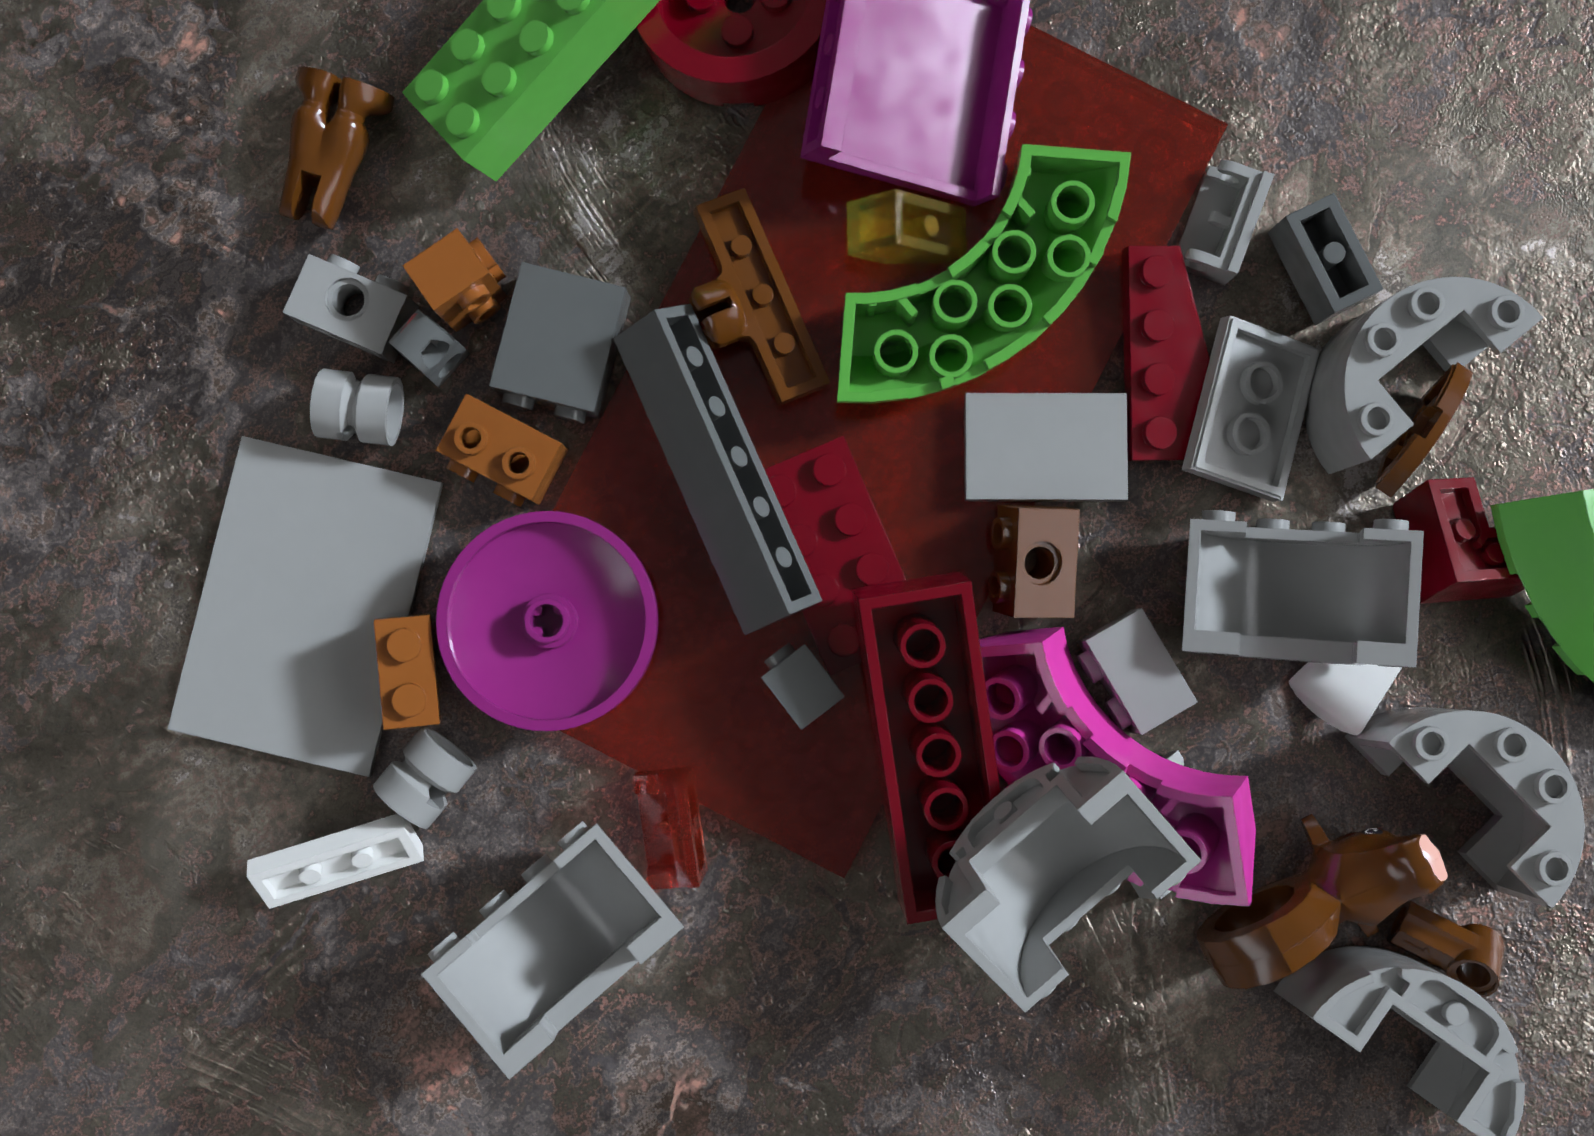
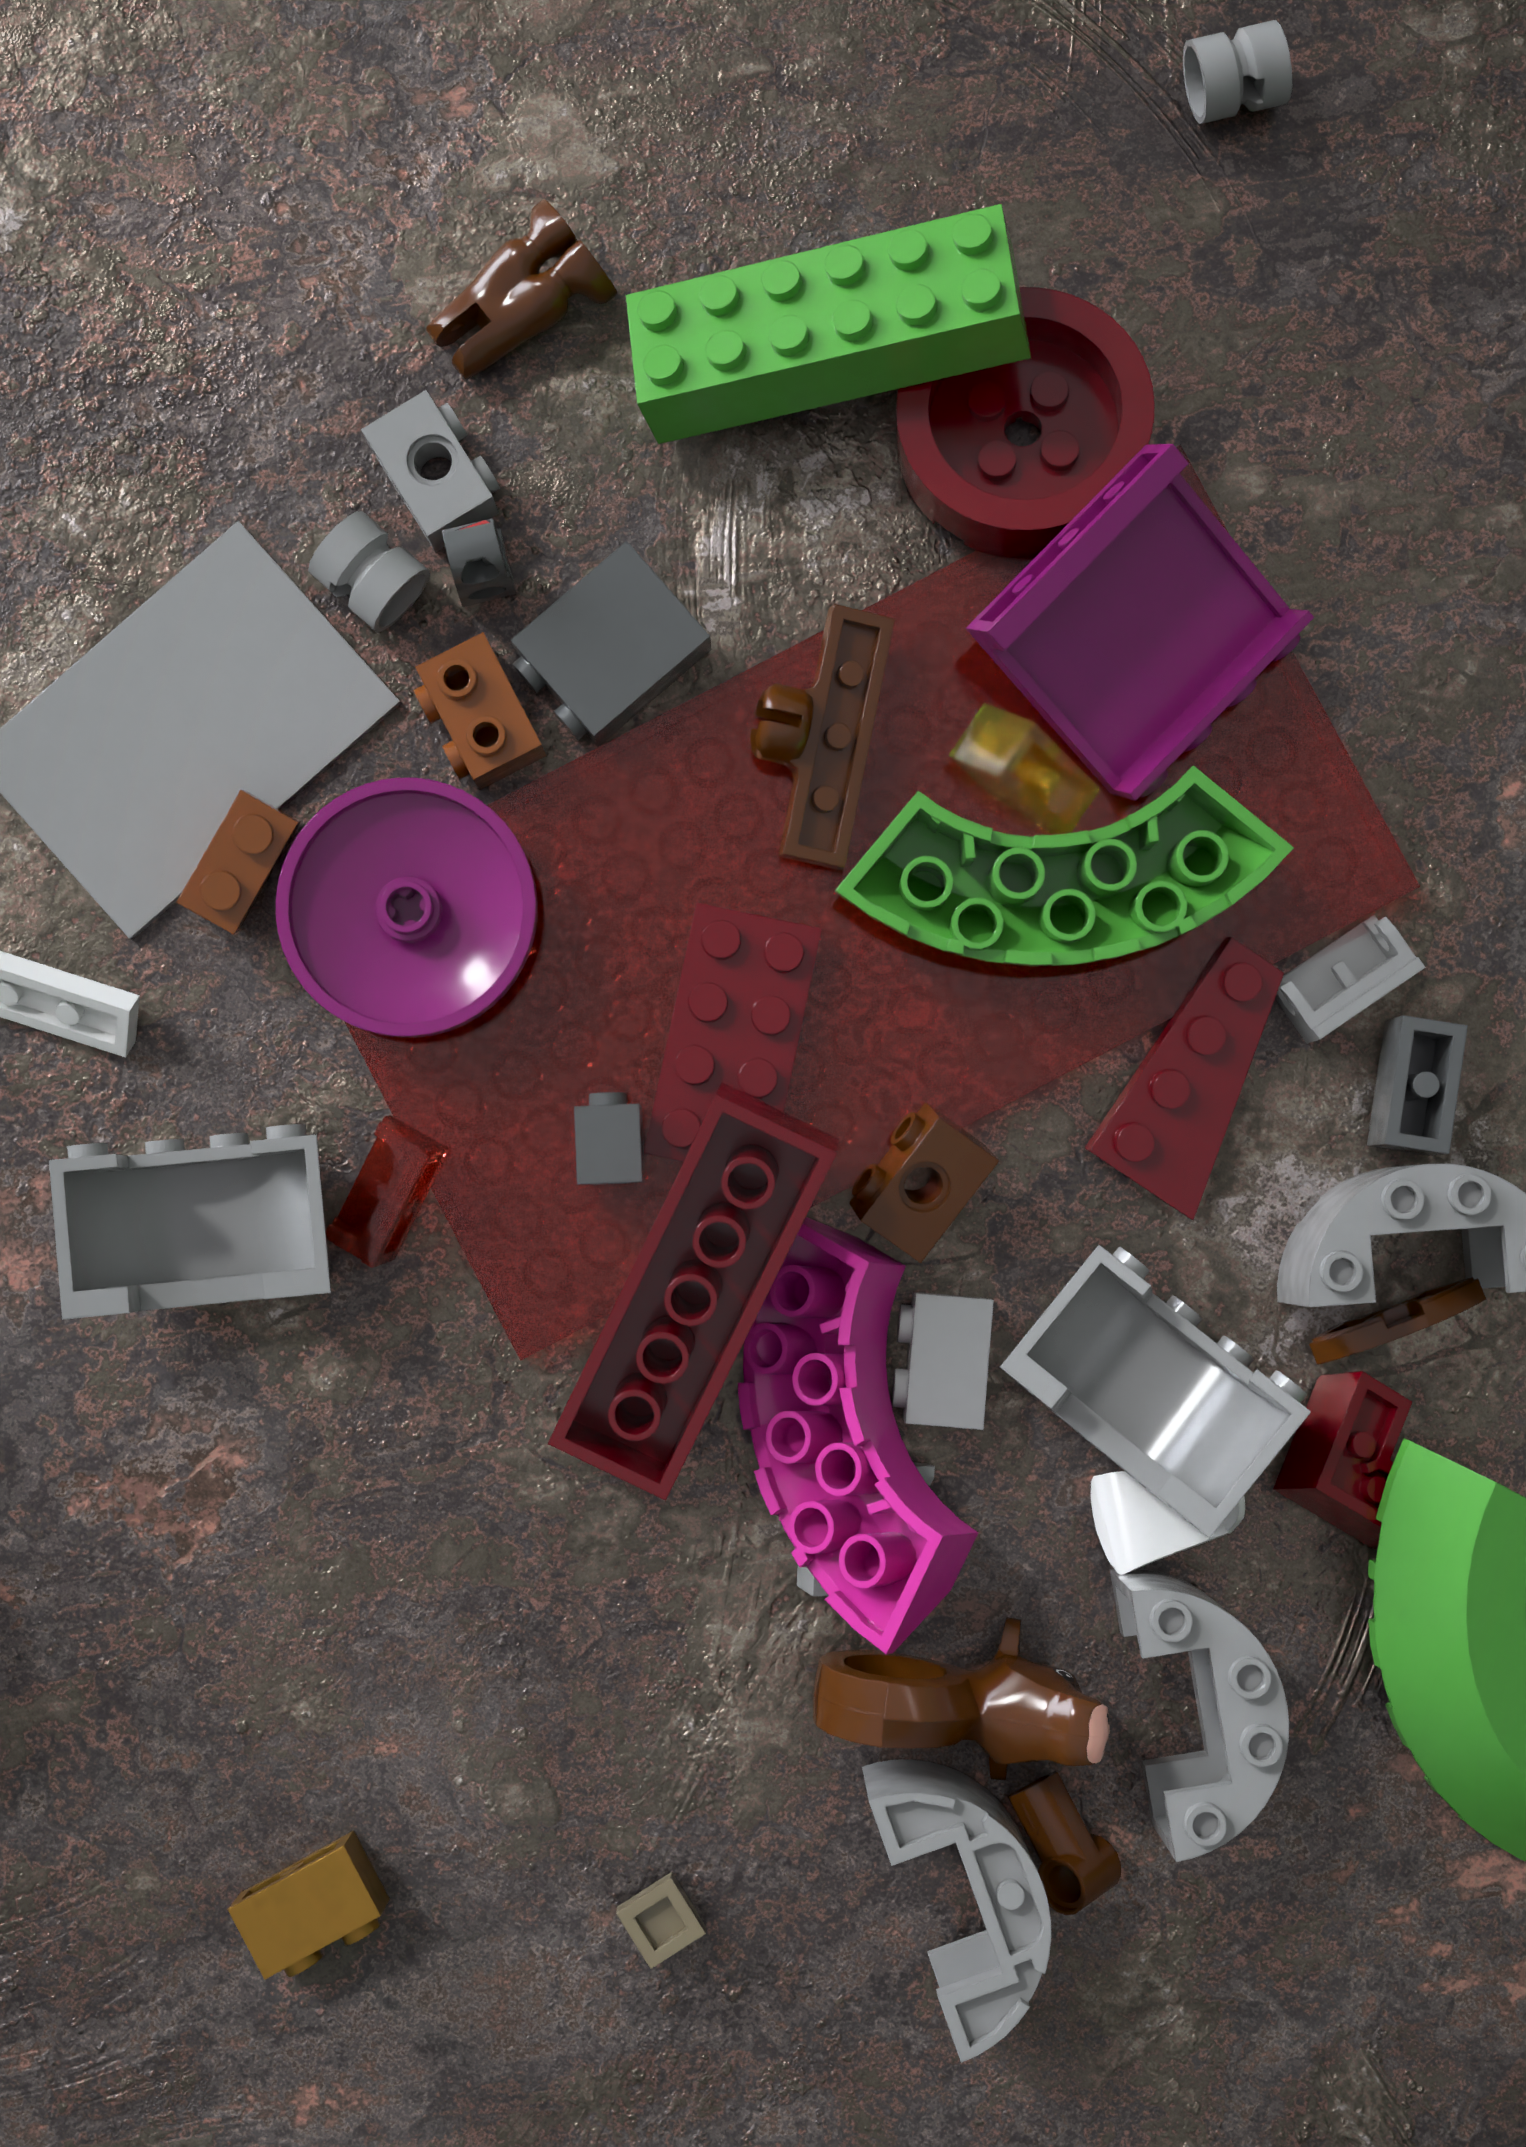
camera: 30 degrees right, 0 degrees up
light grey wheel [373,726,477,829] -> none
dark orange brick [402,228,508,332] -> none
dark grey brick [614,304,823,635] -> none
light grey cylinder [935,757,1202,1012] -> none
light grey tile [964,393,1128,502] -> none
light grey tile [1182,315,1320,502] -> none

